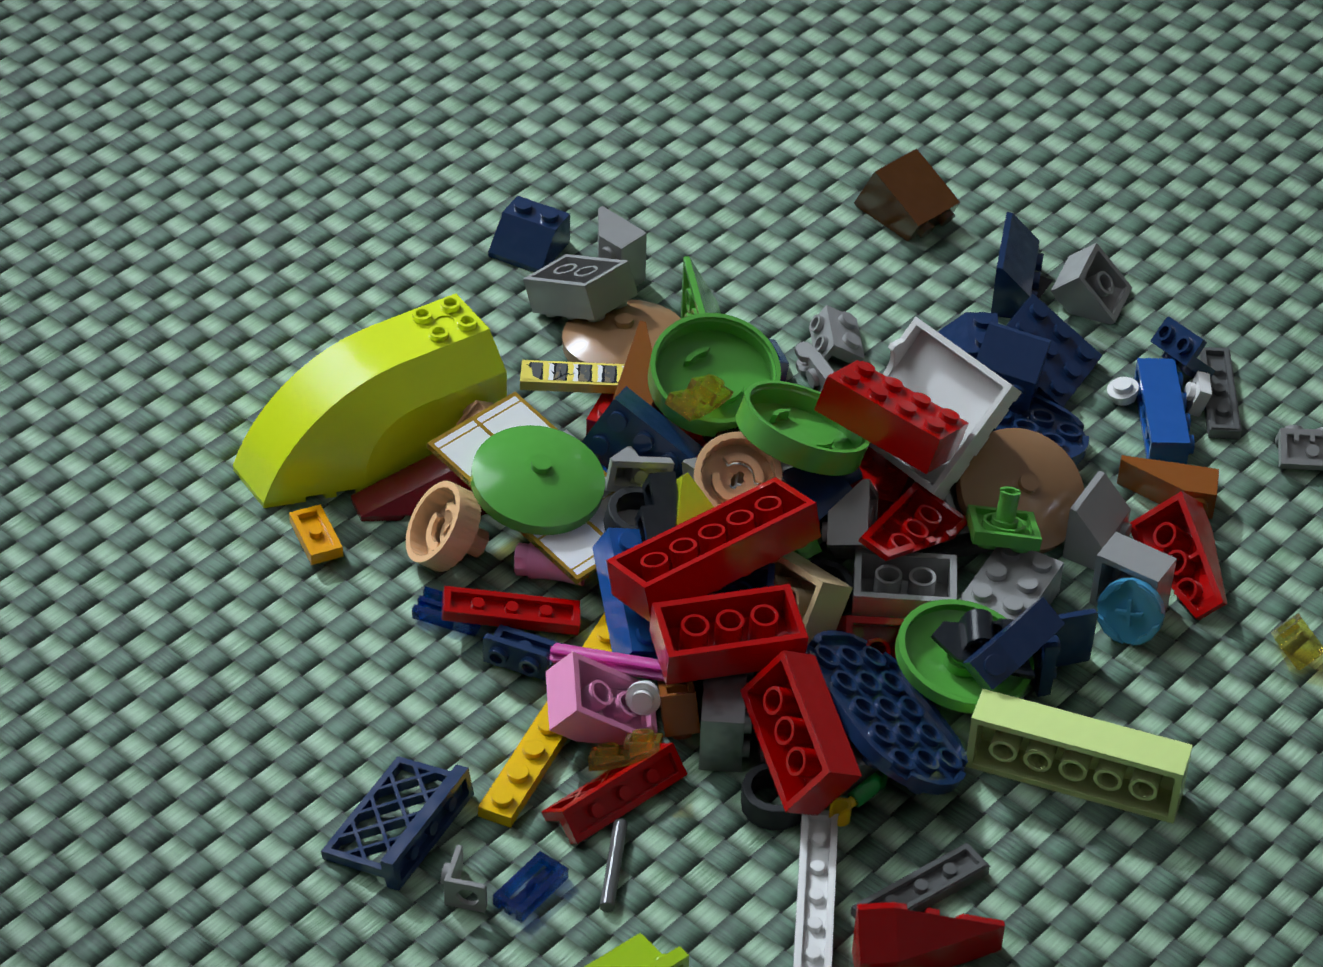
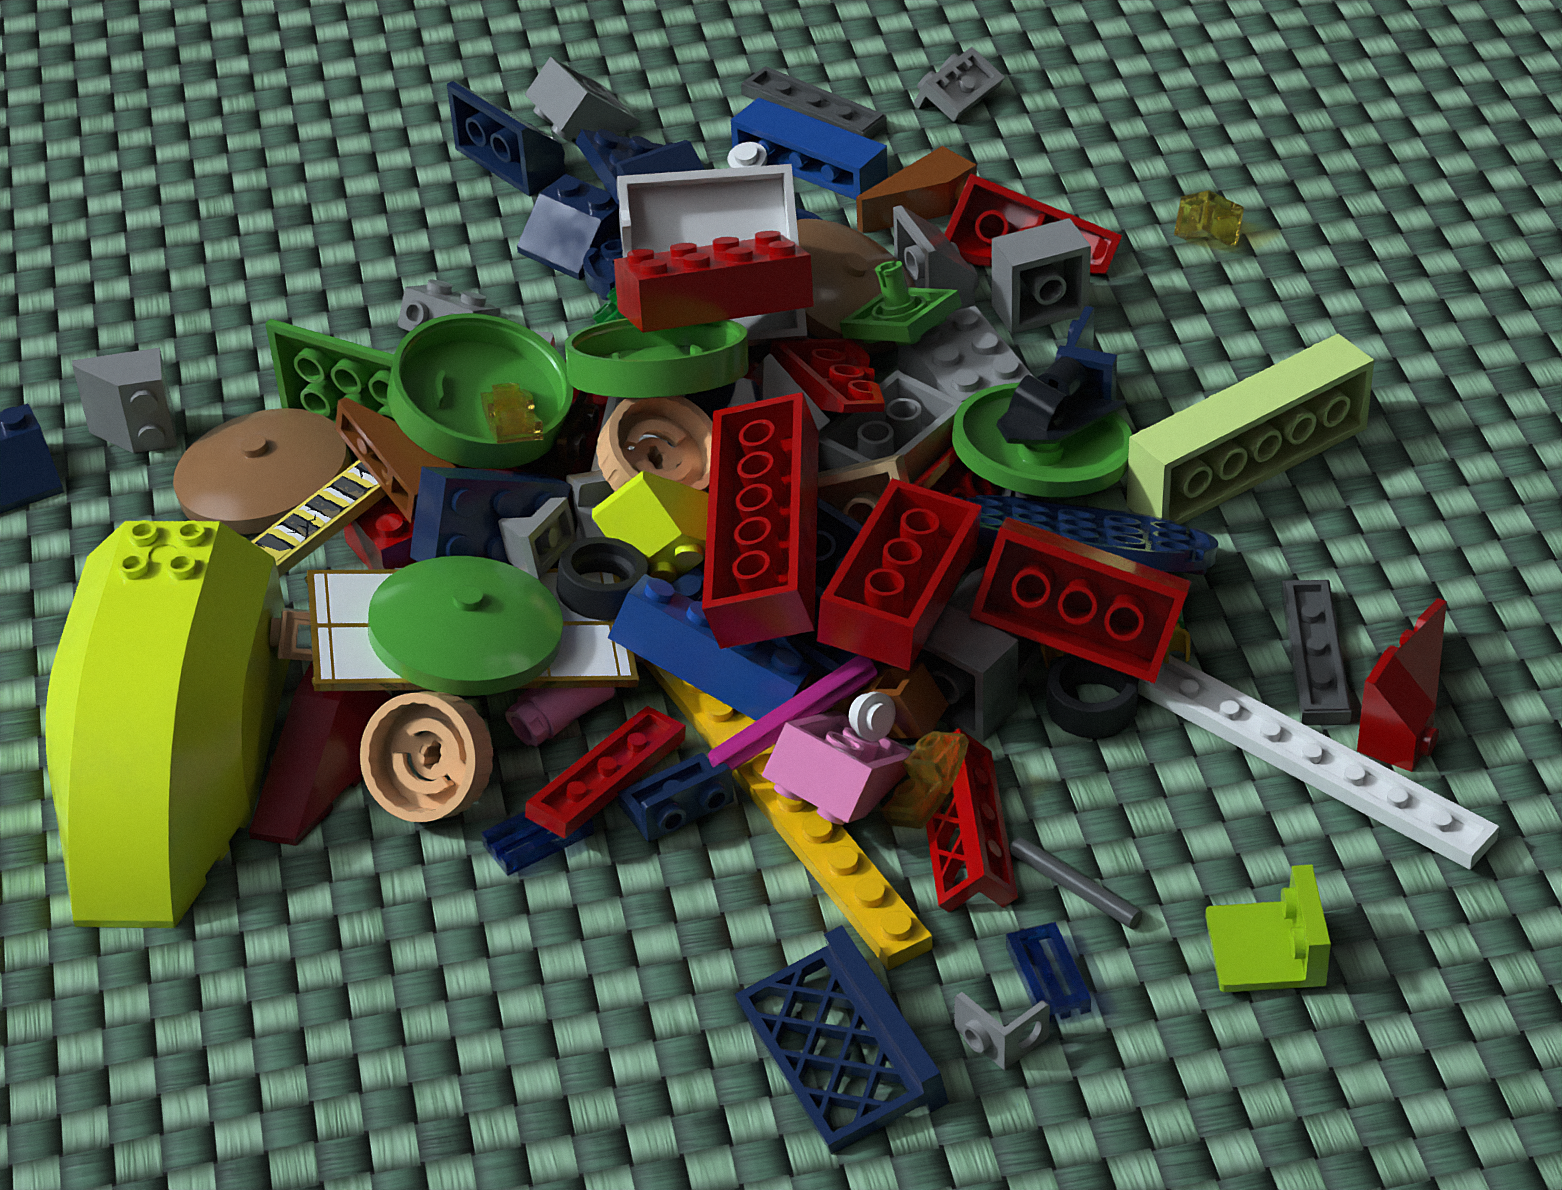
camera: 50 degrees left, 0 degrees up
light orange plate [289,504,343,565] -> none
light grey brick [523,254,638,322] -> none
black slope [634,471,678,542] -> none
reddish brown slope [854,148,960,241] -> none
dark blue slope [962,597,1065,690] -> none
dark azure tile [1097,578,1165,645] -> none
dark blue bracket [1150,316,1215,378] -> none
white plate [1184,371,1212,417] -> none

